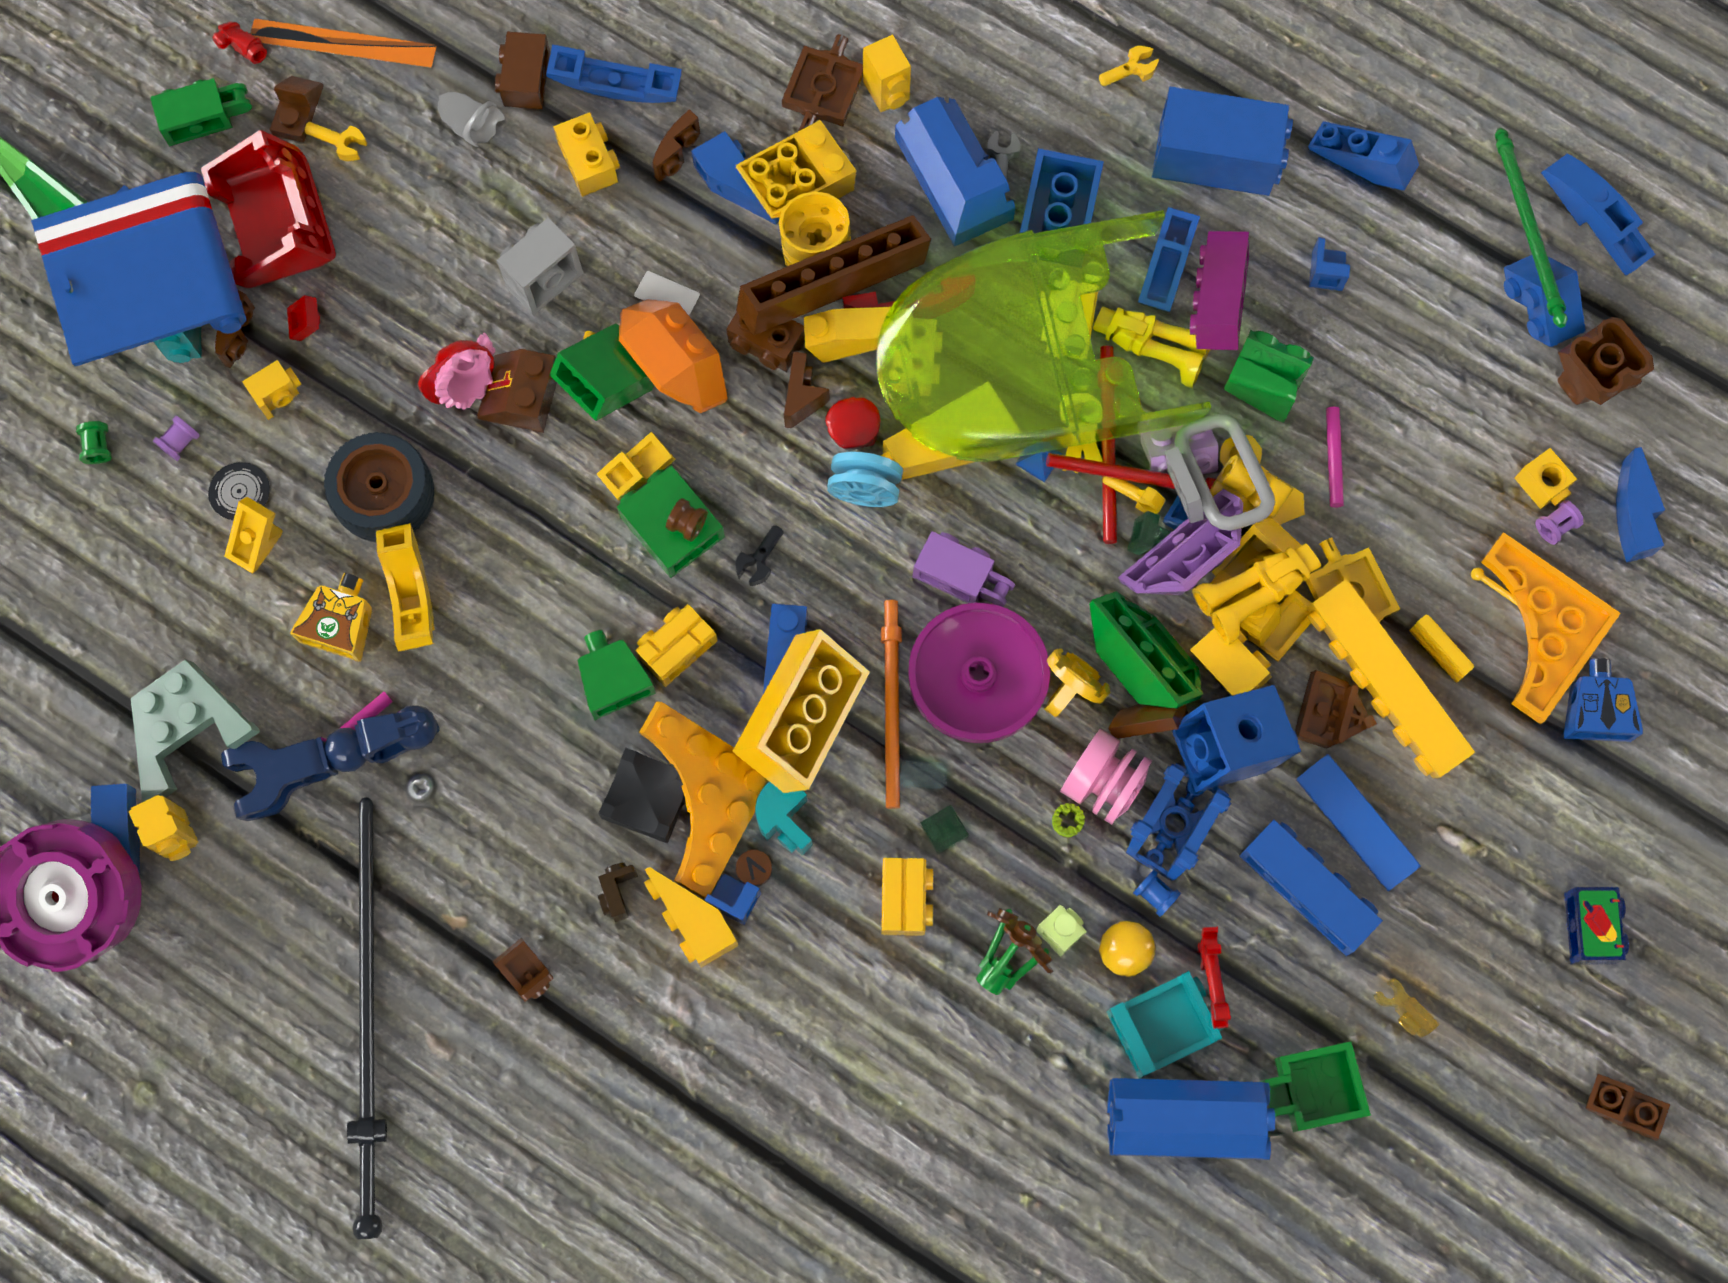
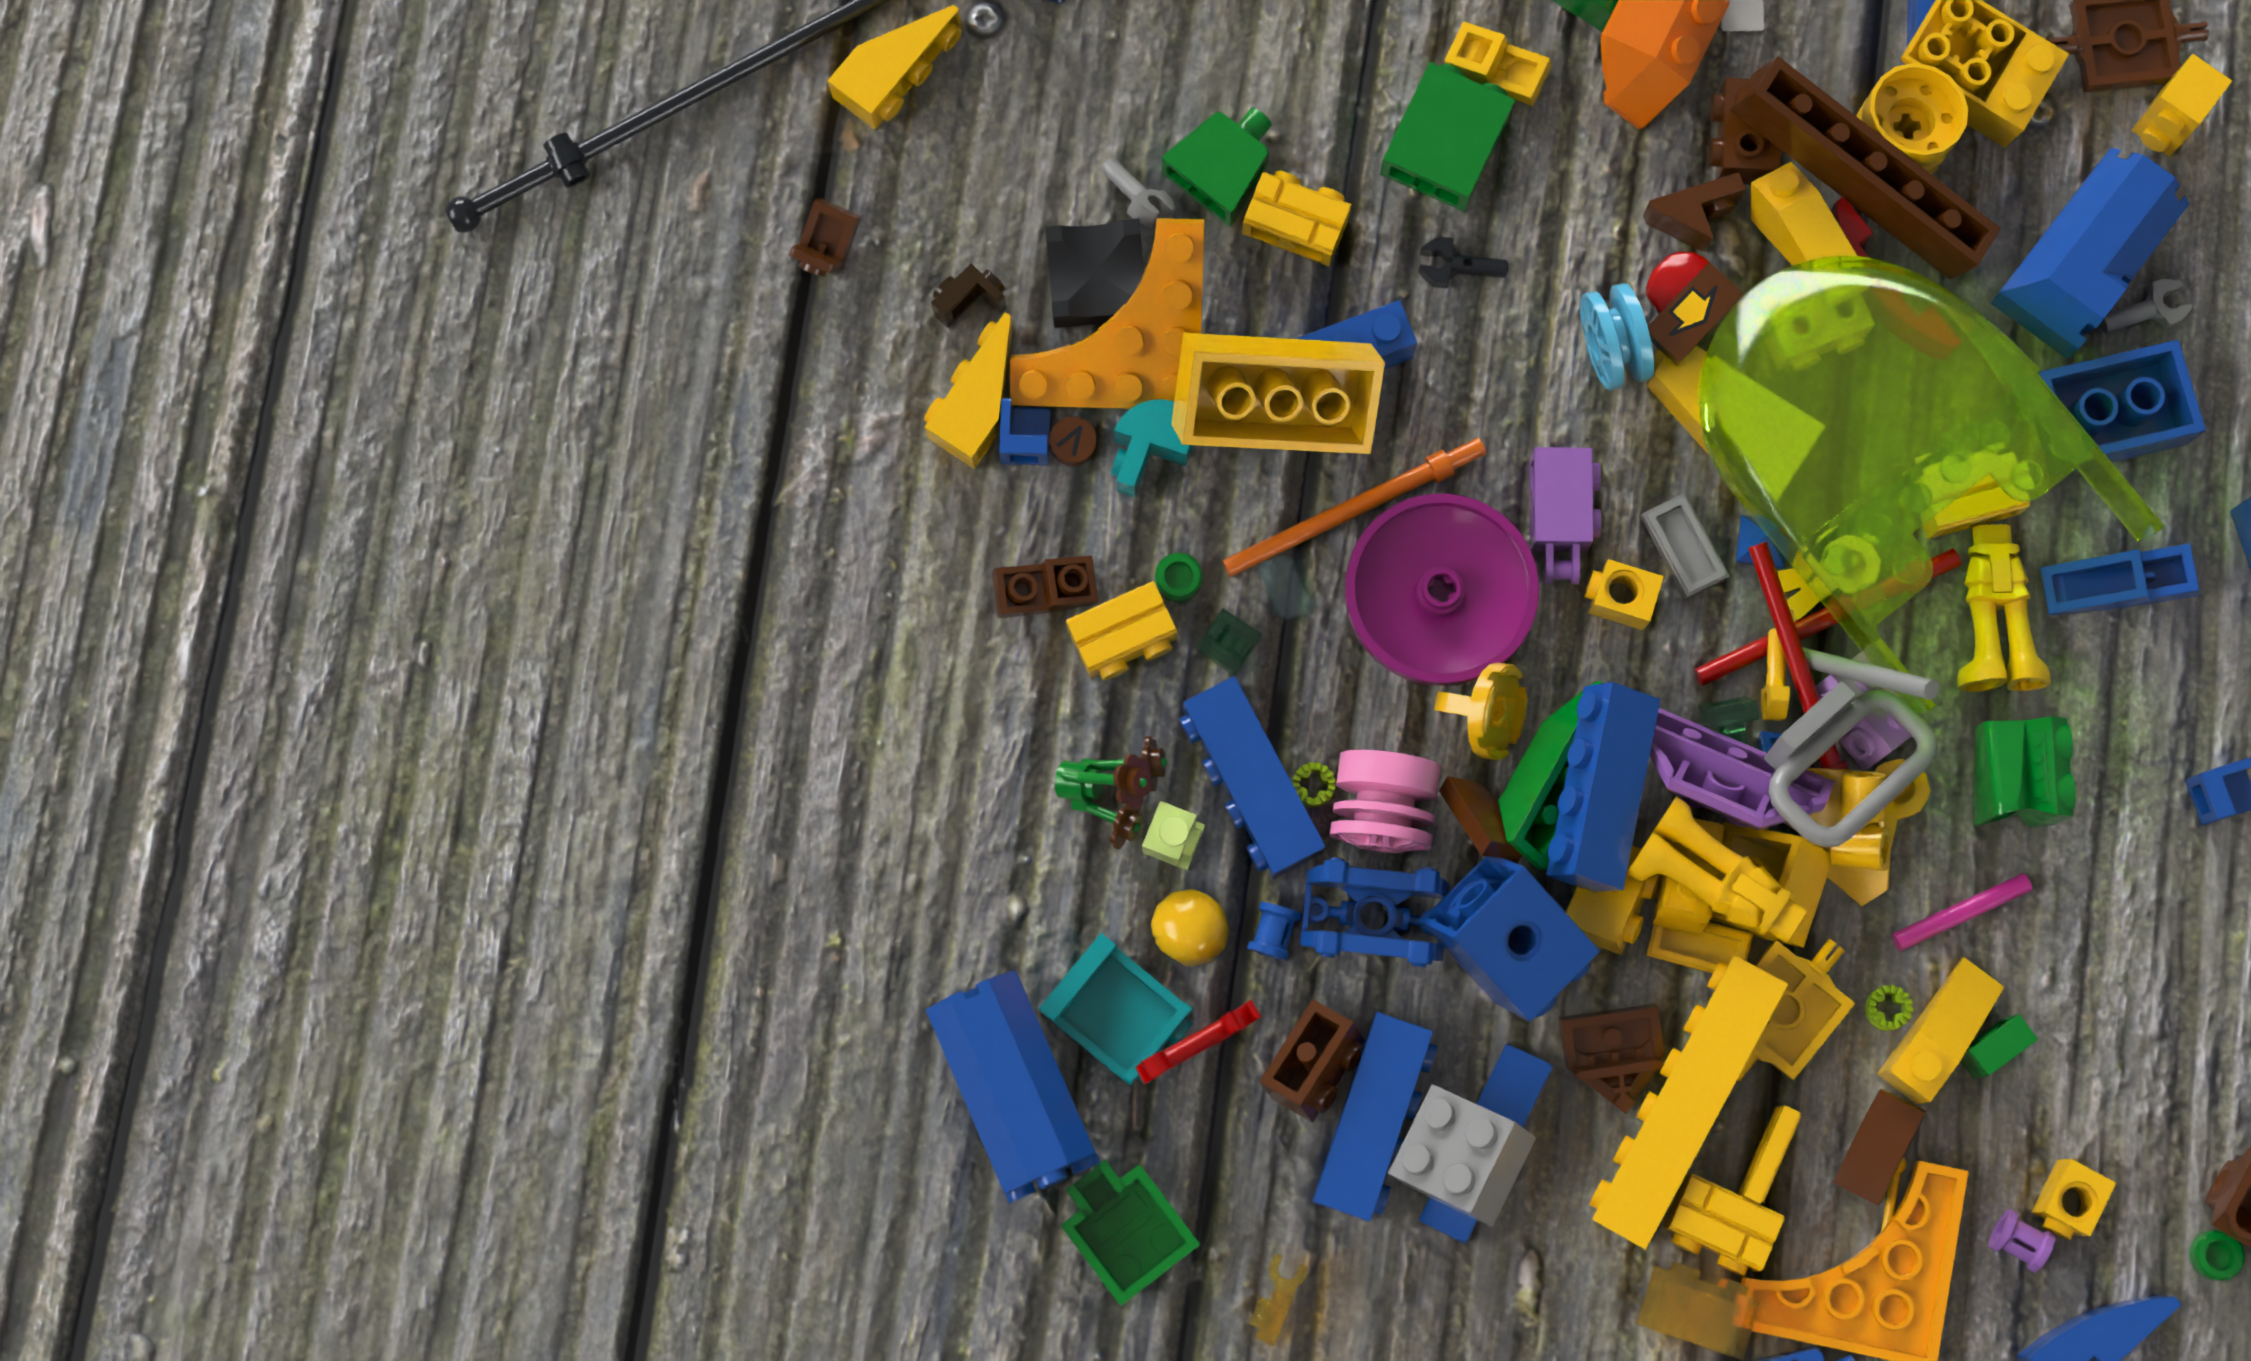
camera: 70 degrees right, 5 degrees up
reddish brown wheel [666,498,708,542] -> none
magenta brick [1190,231,1250,350] -> none
none -> yellow slope [828,5,962,130]
none -> reddish brown slope [992,555,1098,618]
none -> light grey bar [1101,157,1176,228]
none -> green tile [1155,553,1203,603]
none -> blue brick [1179,676,1326,879]
none -> reddish brown brick [1259,999,1365,1123]
none -> light grey brick [1388,1084,1536,1227]
none -> blue brick [1546,682,1661,892]
none -> yellow brick [1584,559,1664,631]
none -> clear yellow brick [1637,1262,1760,1361]
none -> light grey tile [1640,493,1730,600]
none -> reddish brown tile [1648,262,1745,366]
none -> yellow brick [1662,1173,1784,1276]
none -> light grey bar [1803,647,1939,700]
none -> reddish brown slope [1833,1089,1927,1206]
none -> lime bush [1864,985,1913,1031]
none -> yellow slope [1877,957,2004,1104]
none -> green piece [1960,1014,2039,1079]
none -> green tile [2189,1230,2245,1281]

